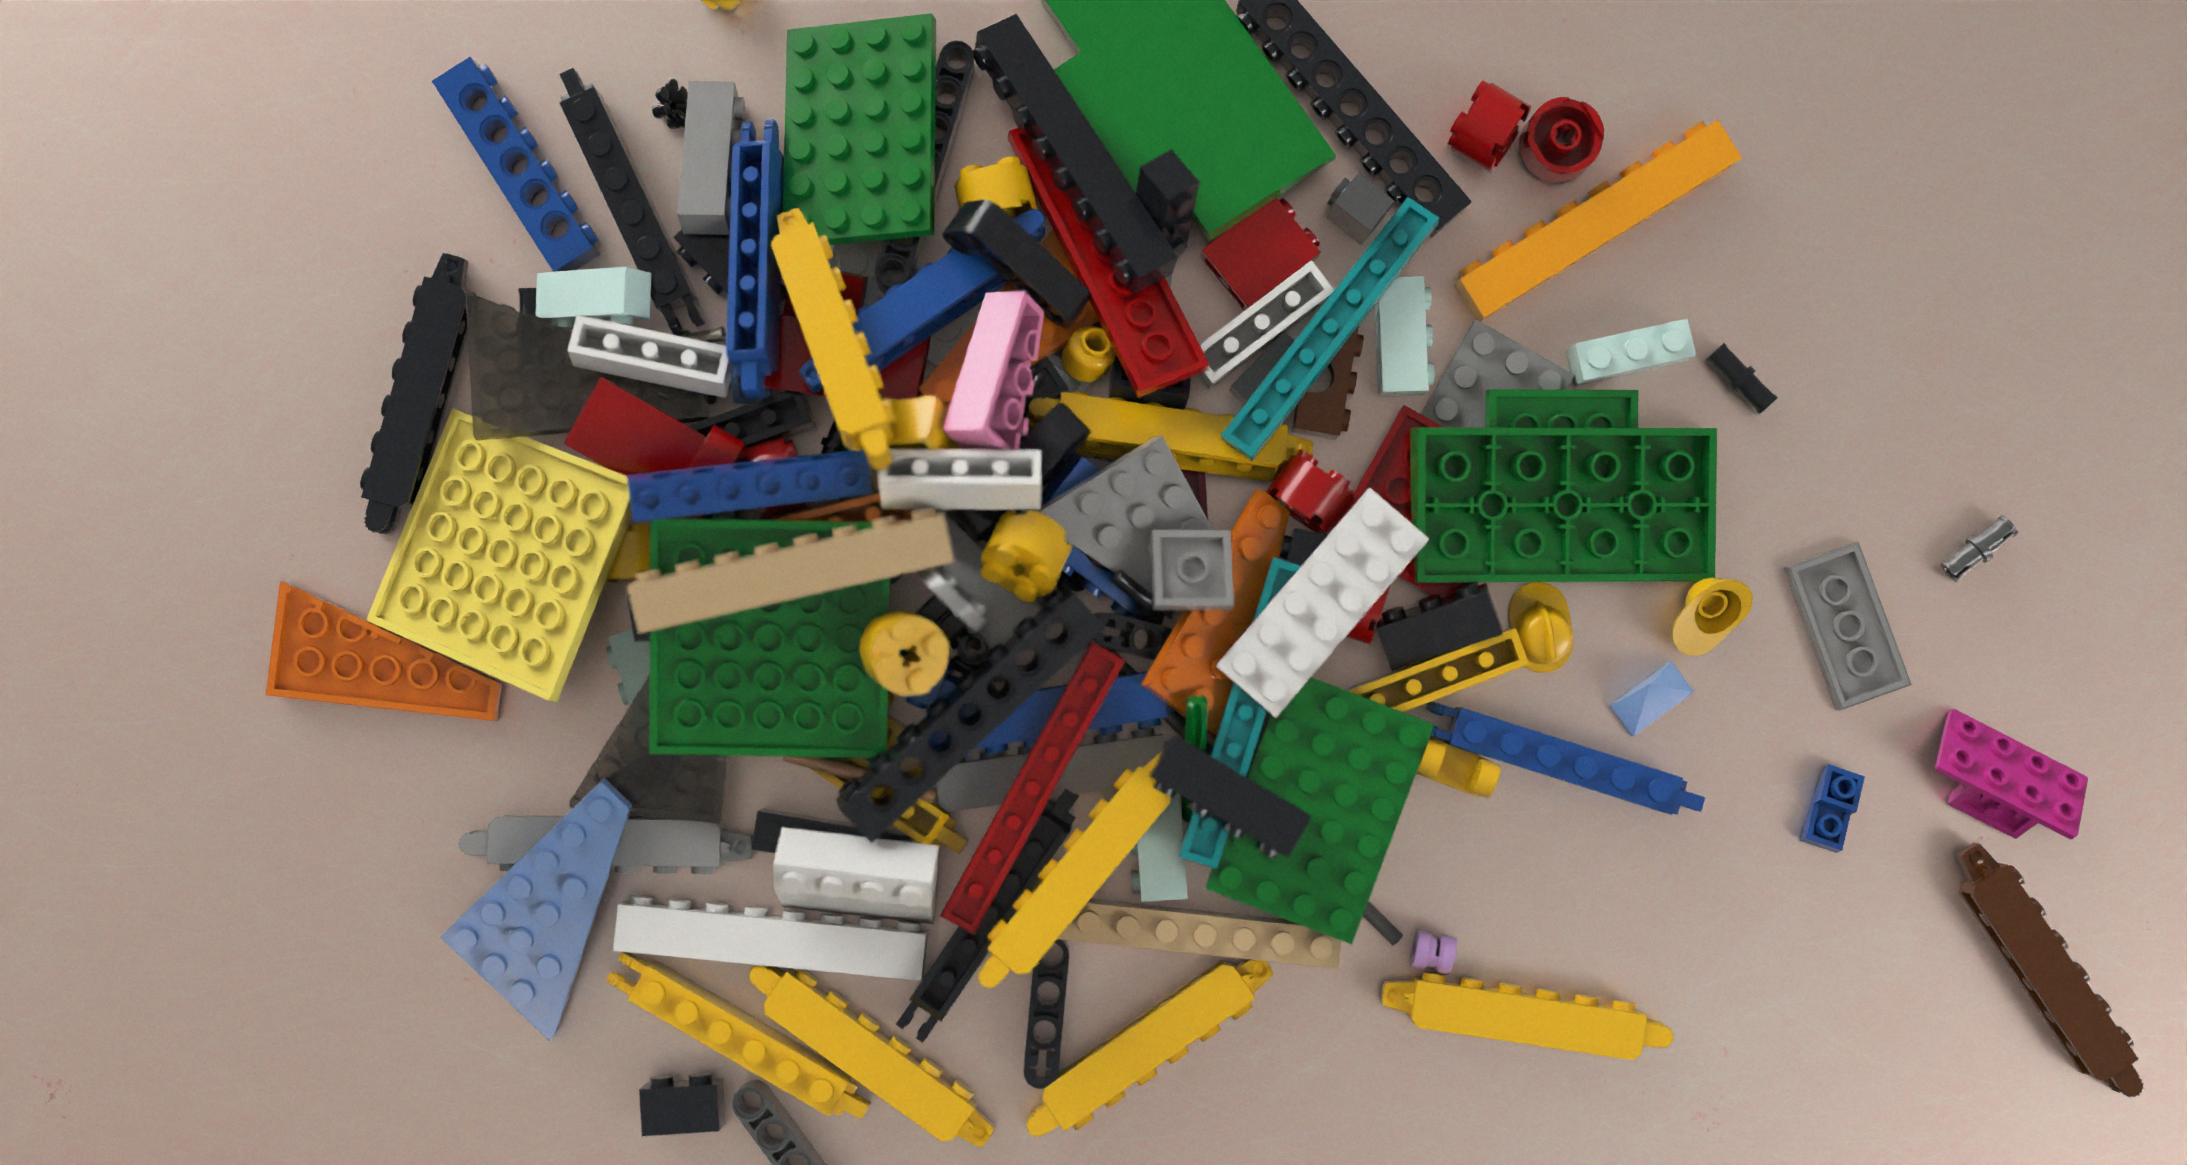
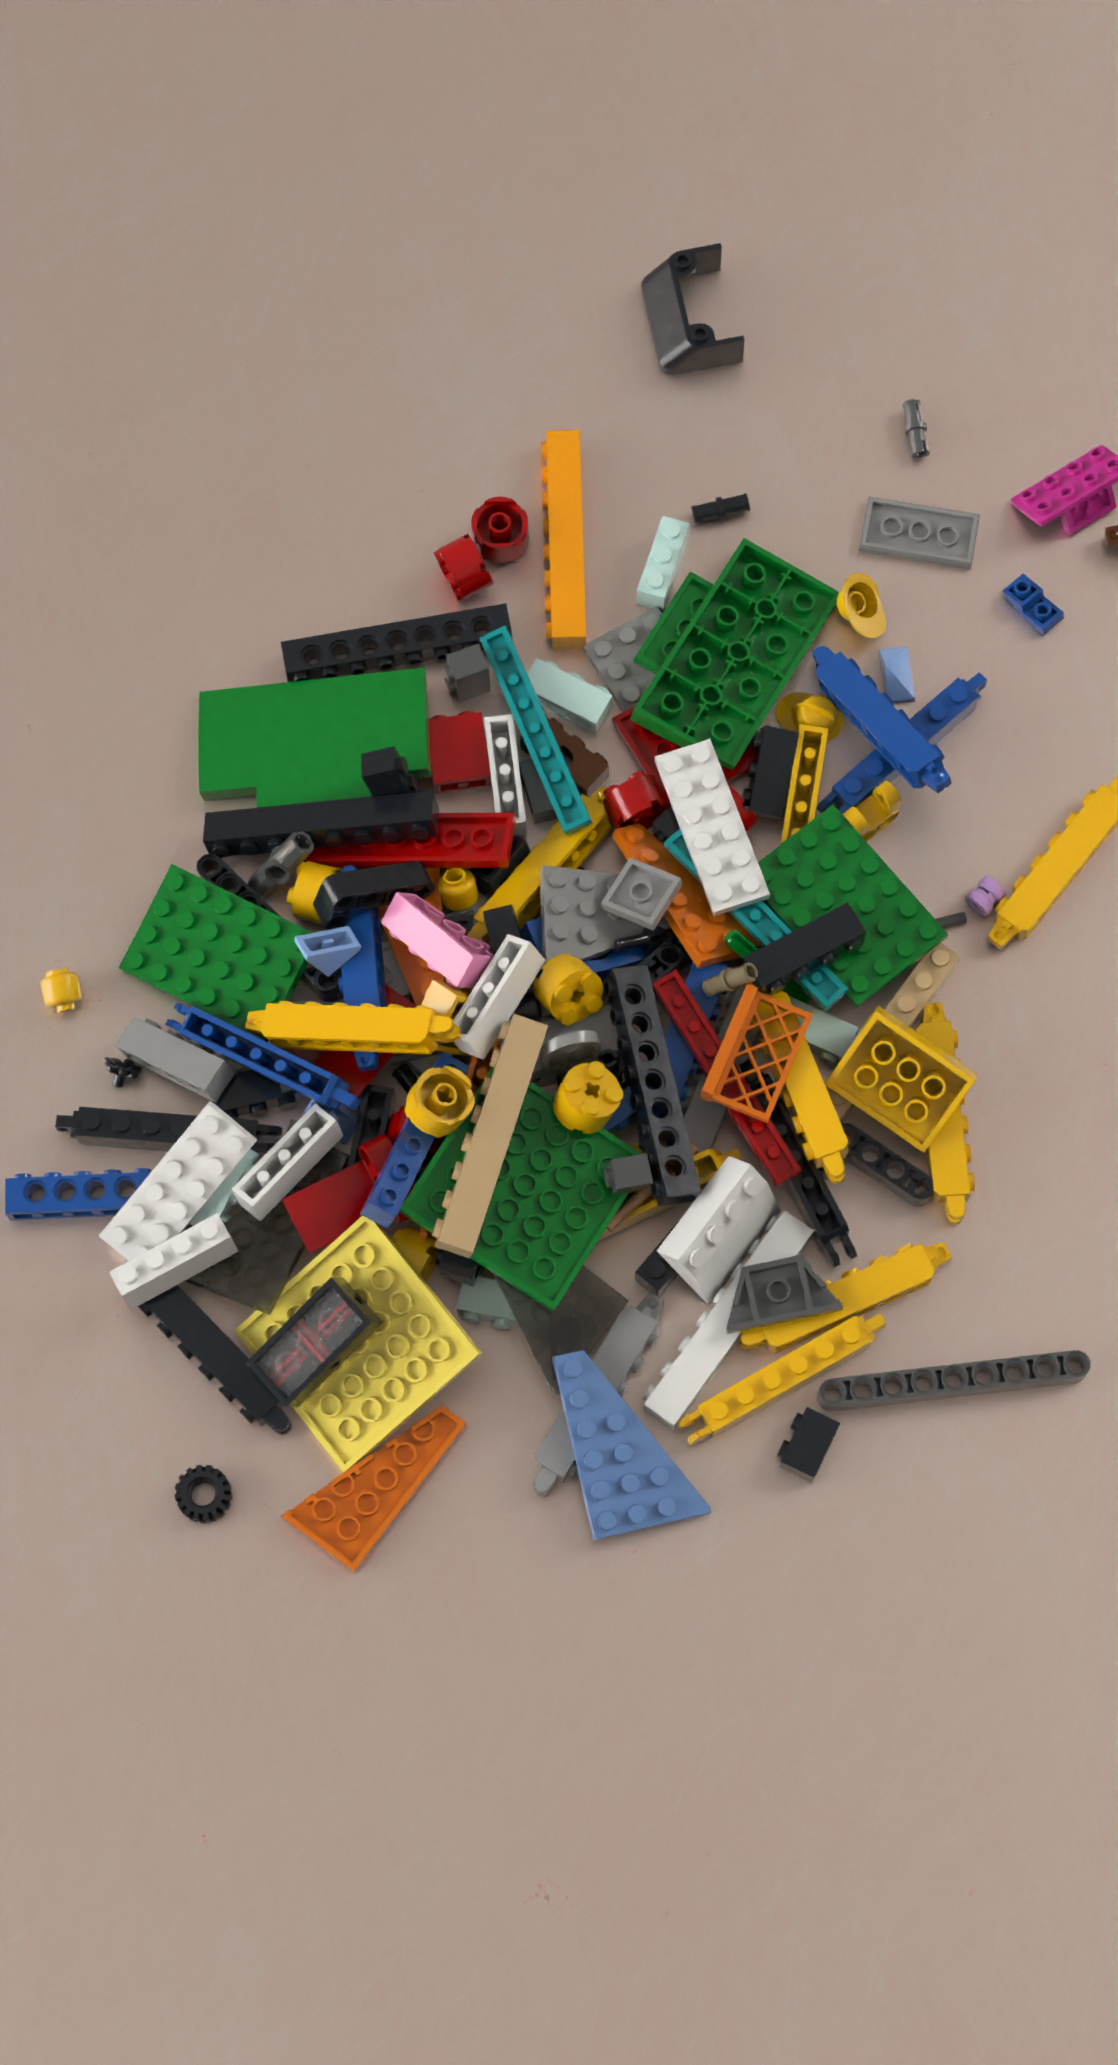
camera: 55 degrees left, 15 degrees down
none -> white plate [99,1101,258,1261]
none -> white brick [109,1213,238,1310]
none -> black tyre [174,1465,233,1524]
none -> brick [246,1277,383,1408]
none -> dark grey piece [248,831,314,897]
none -> light blue slope [294,926,361,977]
none -> yellow brick [405,1066,475,1138]
none -> dark grey brick [604,1153,653,1195]
none -> black windscreen [641,243,745,375]
none -> orange fence [700,983,813,1123]
none -> dark tan pin [702,962,758,997]
none -> dark grey wing [726,1255,843,1334]
none -> blue hinge [812,645,952,793]
none -> yellow slope [824,1006,977,1153]

